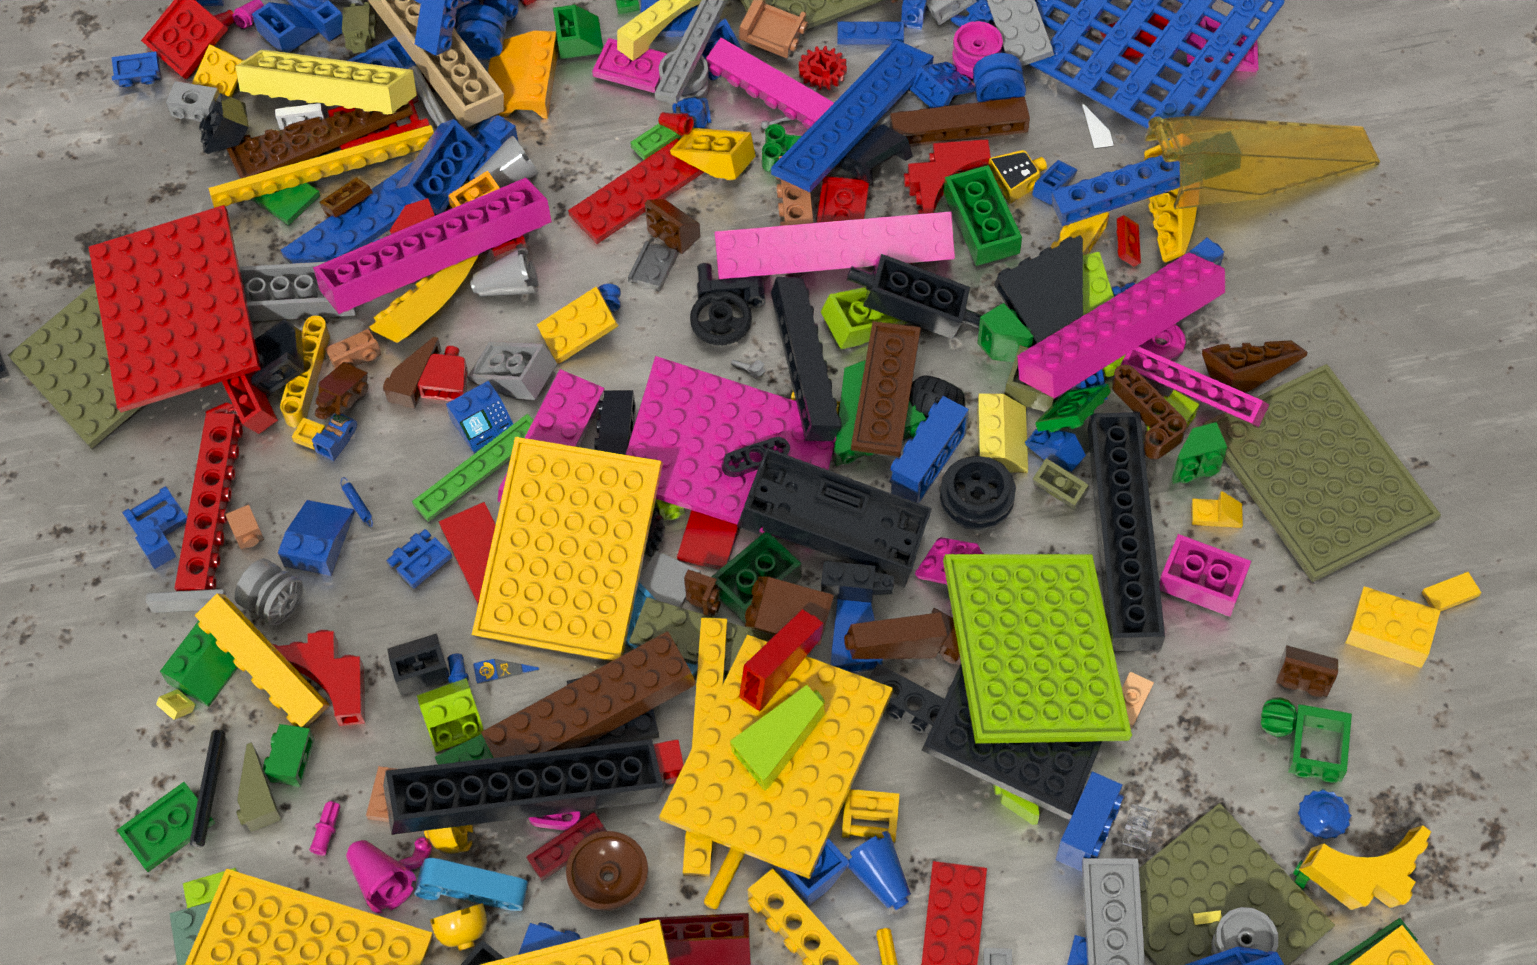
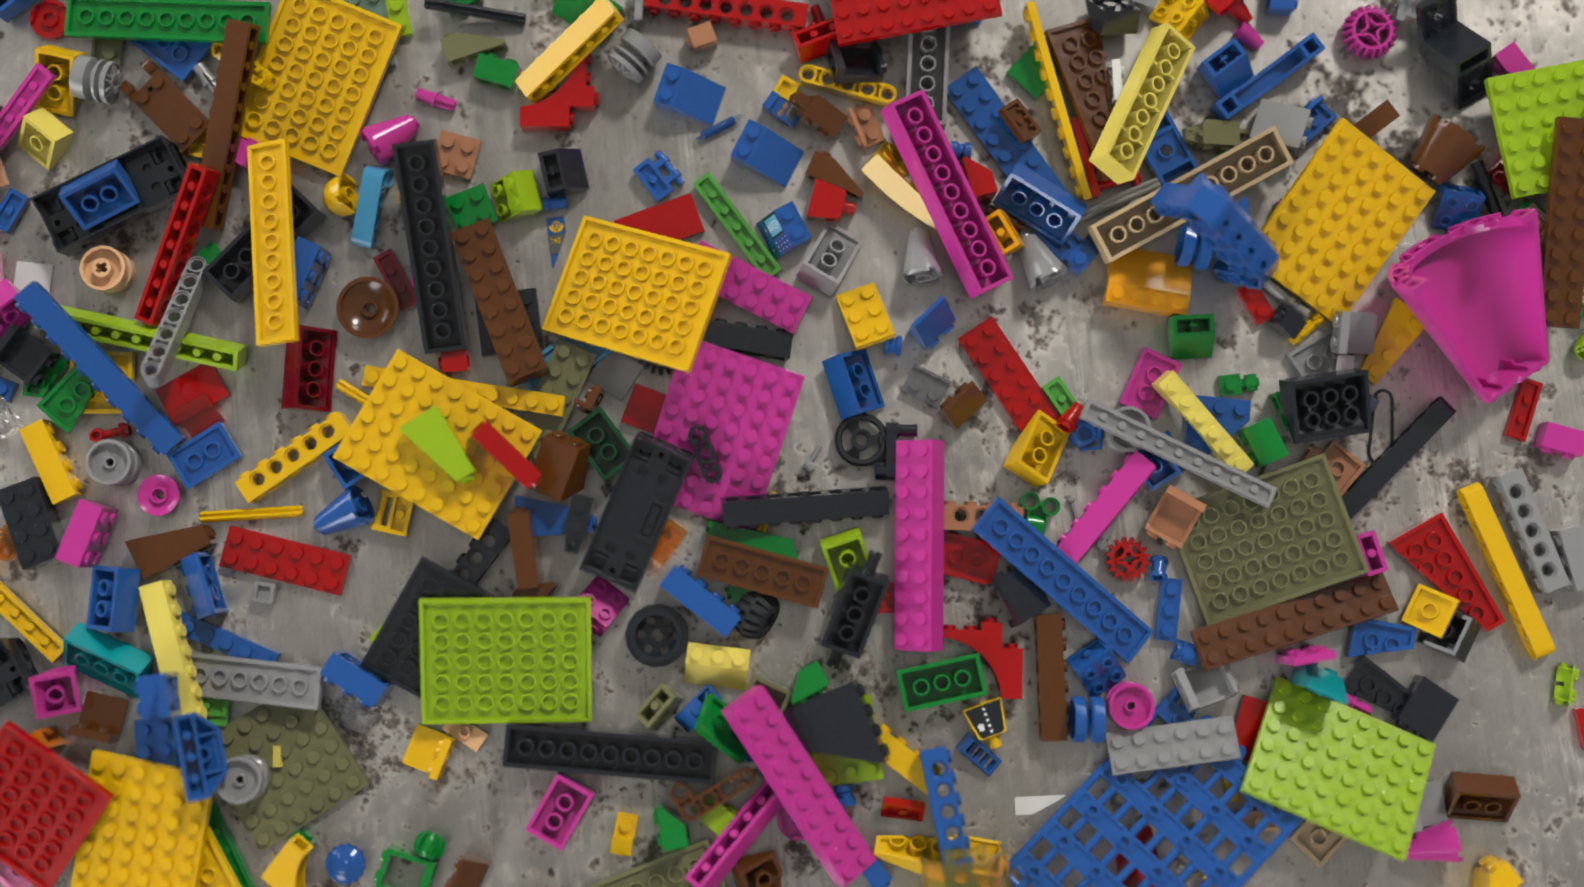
camera: 90 degrees right, 25 degrees up
none -> yellow bracket [402,724,457,781]
none -> blue slope [730,119,804,188]
none -> blue slope [822,348,885,420]
none -> blue slope [907,295,956,350]
none -> blue bush [1148,555,1168,582]

